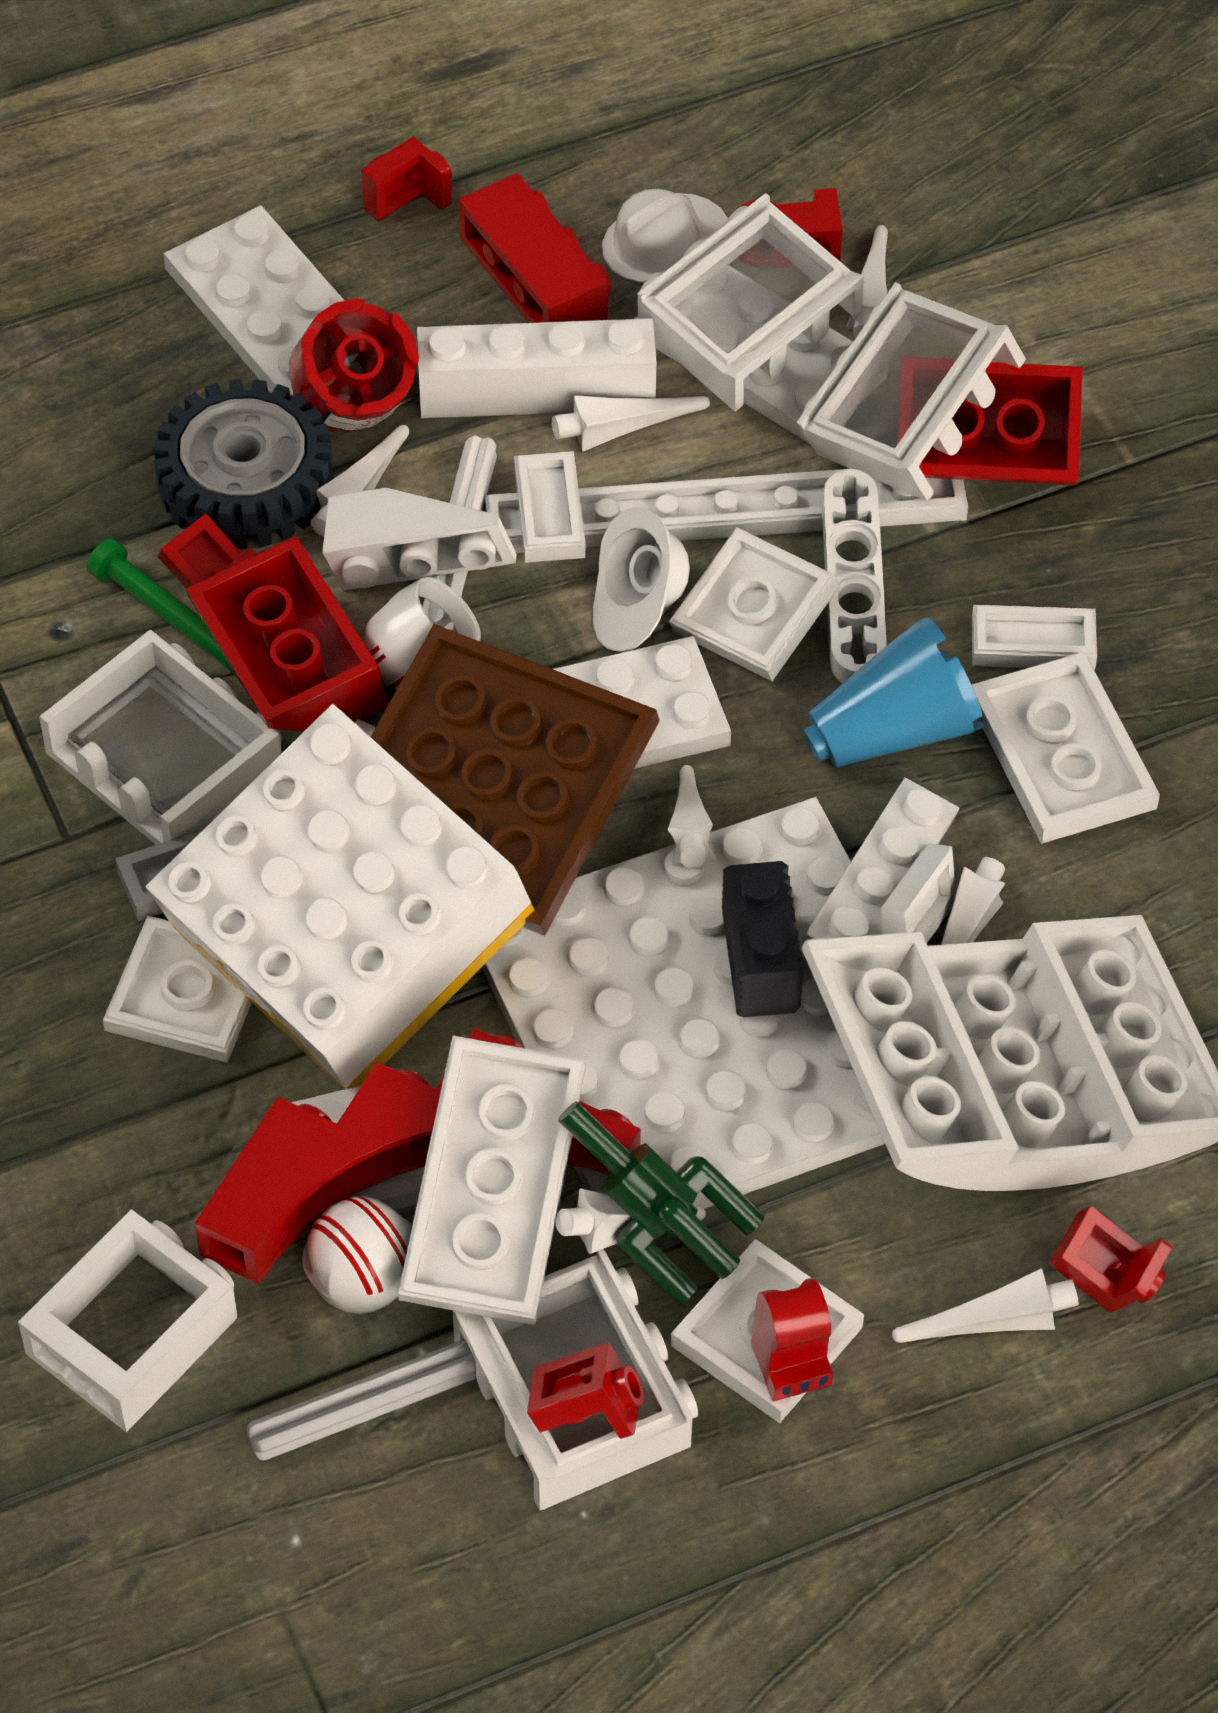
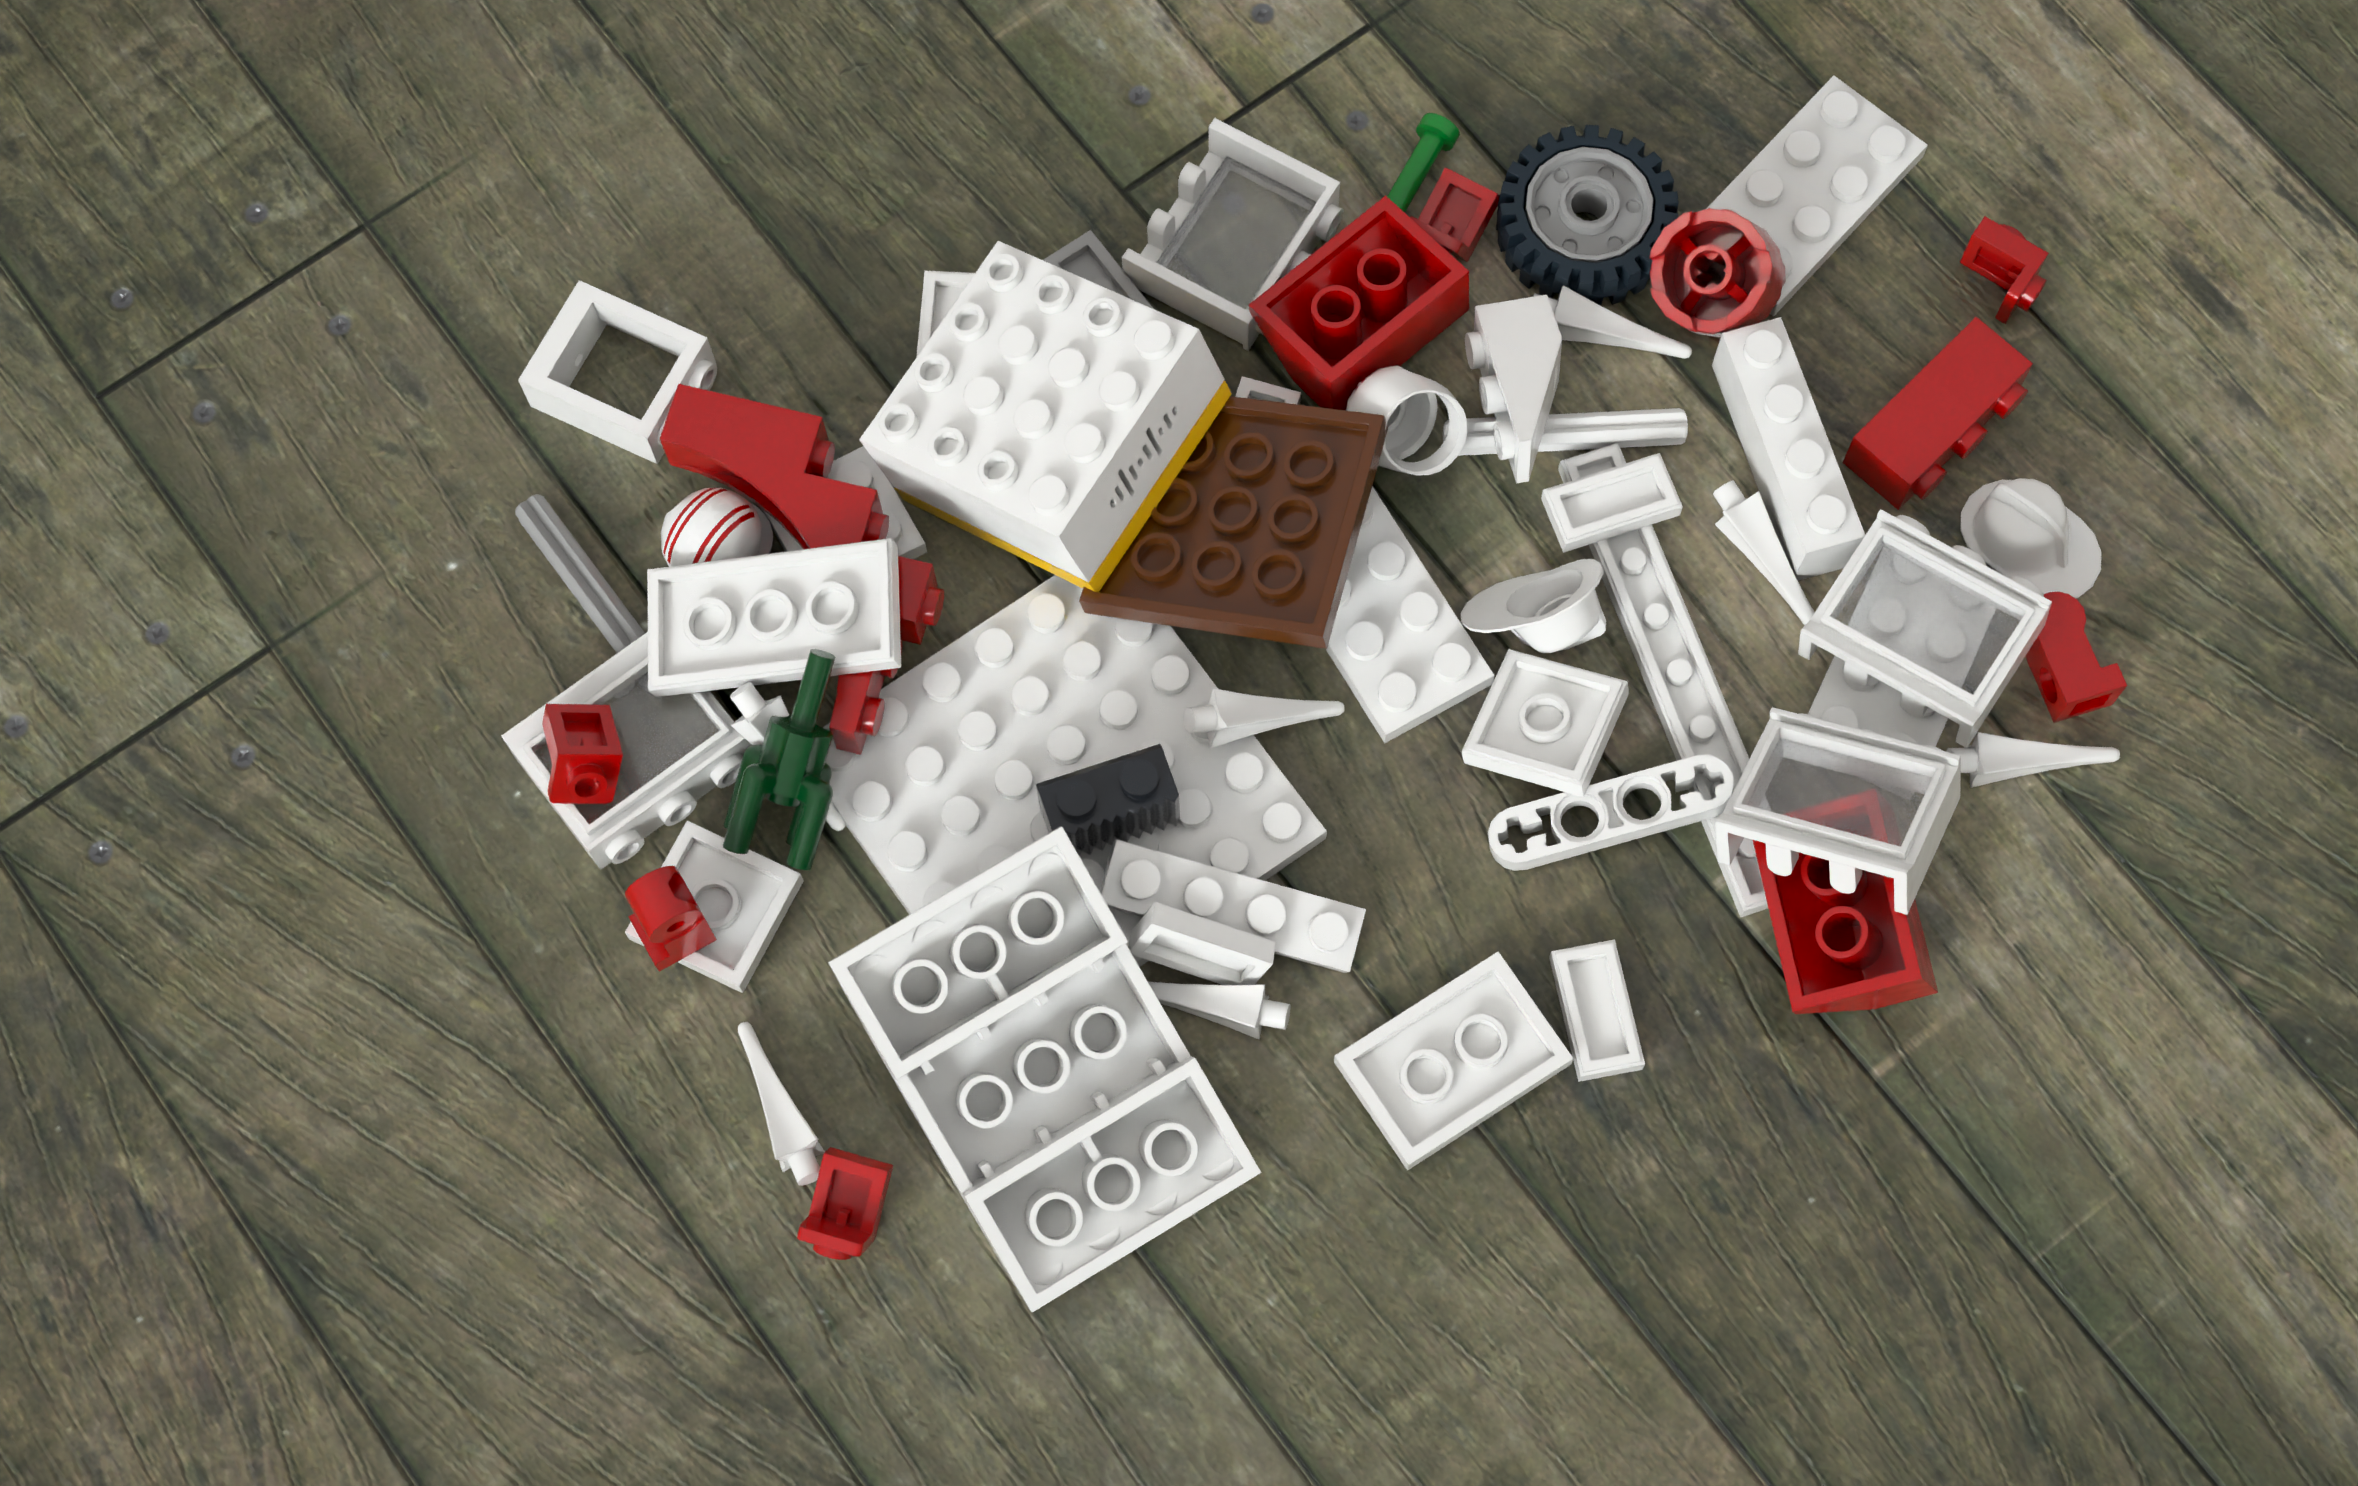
camera: 80 degrees right, 15 degrees up
dark azure cone [802,616,984,768] -> none

